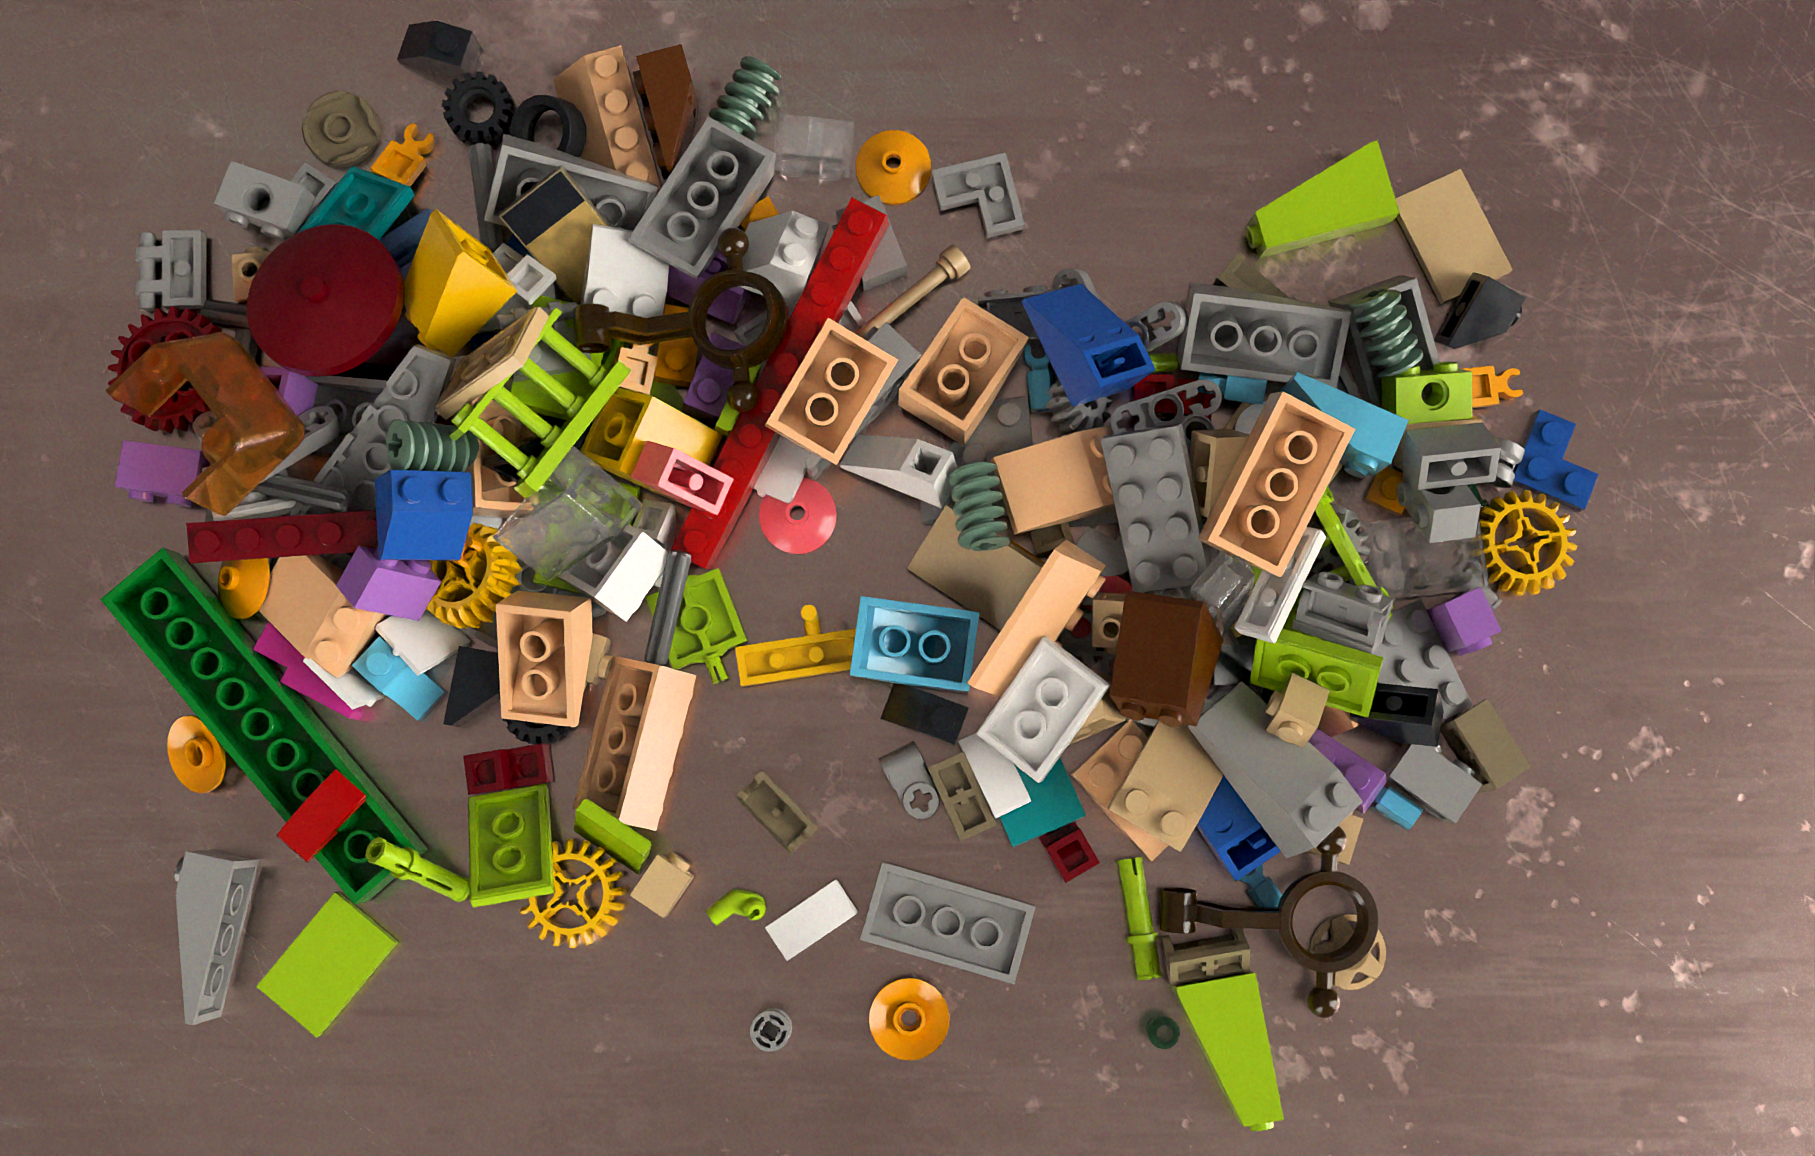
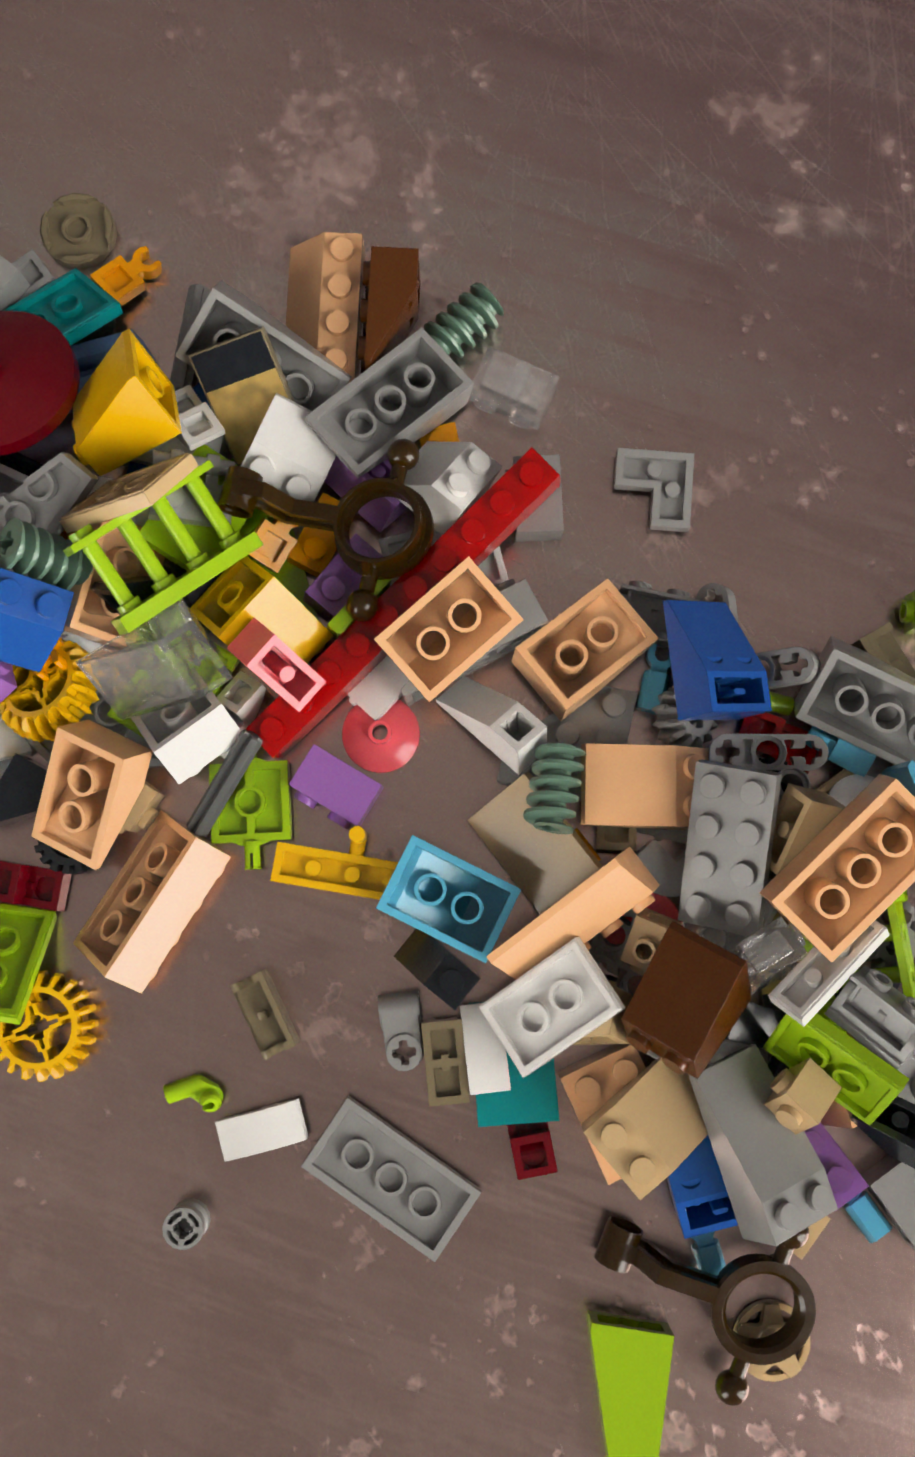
camera: 20 degrees right, 0 degrees up
black slope [397,21,482,81] -> none
black tyre [442,71,516,146] -> none
black tyre [510,95,586,157] -> none
lime tile [574,798,652,875] -> none
tan brick [630,852,694,918] -> none
tan piece [854,245,971,338] -> none
light orange dish [855,130,931,205] -> none
light orange dish [869,978,950,1060] -> none
lime pin [1117,857,1163,981] -> none
clear green pin [1146,1015,1180,1049] -> none
dark tan hinge [1160,928,1250,986] -> none
none -> medium lavender brick [289,744,384,829]

